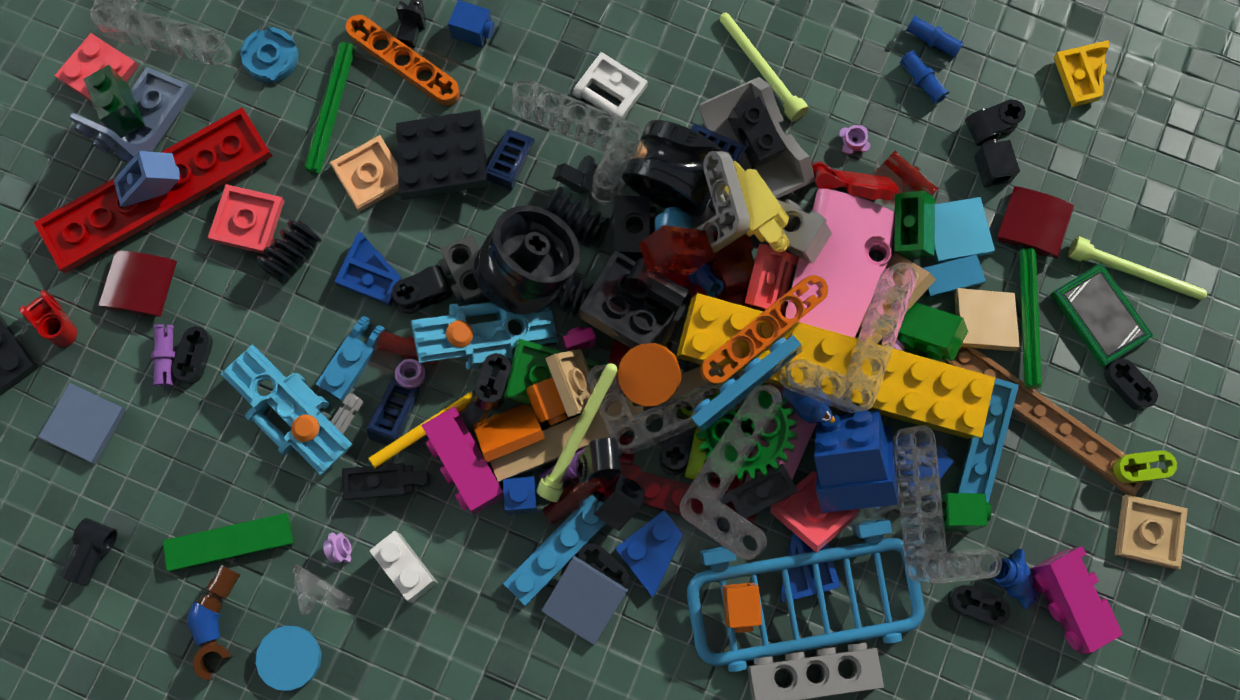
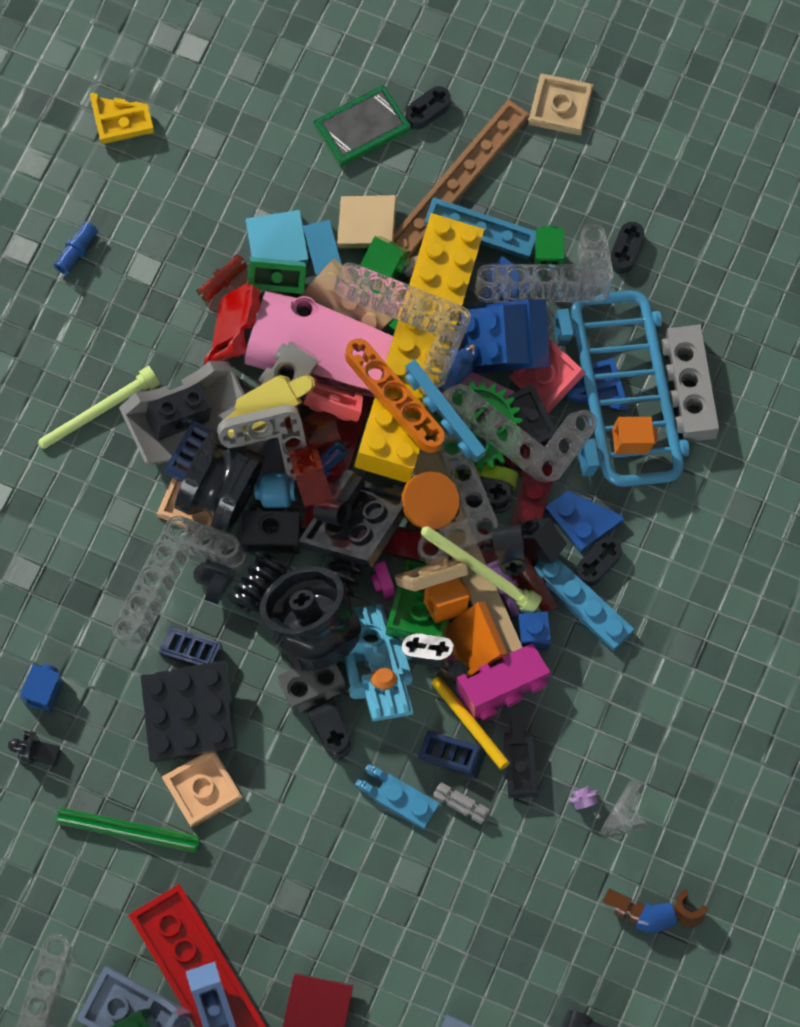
camera: 85 degrees left, 5 degrees down
medium lavender pin [151,324,176,387] -> none
green tile [163,513,294,572] -> none
black beam [172,326,213,384] -> none
coral plate [208,184,285,254] -> none
medium azure piece [221,344,353,476] -> none
dark azure tile [240,27,298,83] -> none
black piece [255,220,322,285] -> none
dark azure tile [255,626,322,691] -> none
blue wing [334,232,402,307] -> none
orange beam [345,15,460,106] -> none
white brick [369,531,438,603] -> none
clear red pin [377,331,438,366] -> none
lavender plate [395,359,426,389] -> none
sand blue tile [541,556,628,645] -> none
white plate [572,52,648,125] -> none
lavender plate [839,125,870,154] -> none
blue pin [899,50,949,105] -> none
black piece [965,99,1026,146] -> none
black brick [974,139,1020,188] -> none
blue animal [991,549,1038,609] -> none
dark red slope [997,186,1074,259] -> none
green axle [1019,248,1042,389] -> none
dark pink wedge [1030,546,1123,654] -> none
yellowish green piece [1068,236,1207,300] -> none
lime beam [1113,450,1177,484] -> none

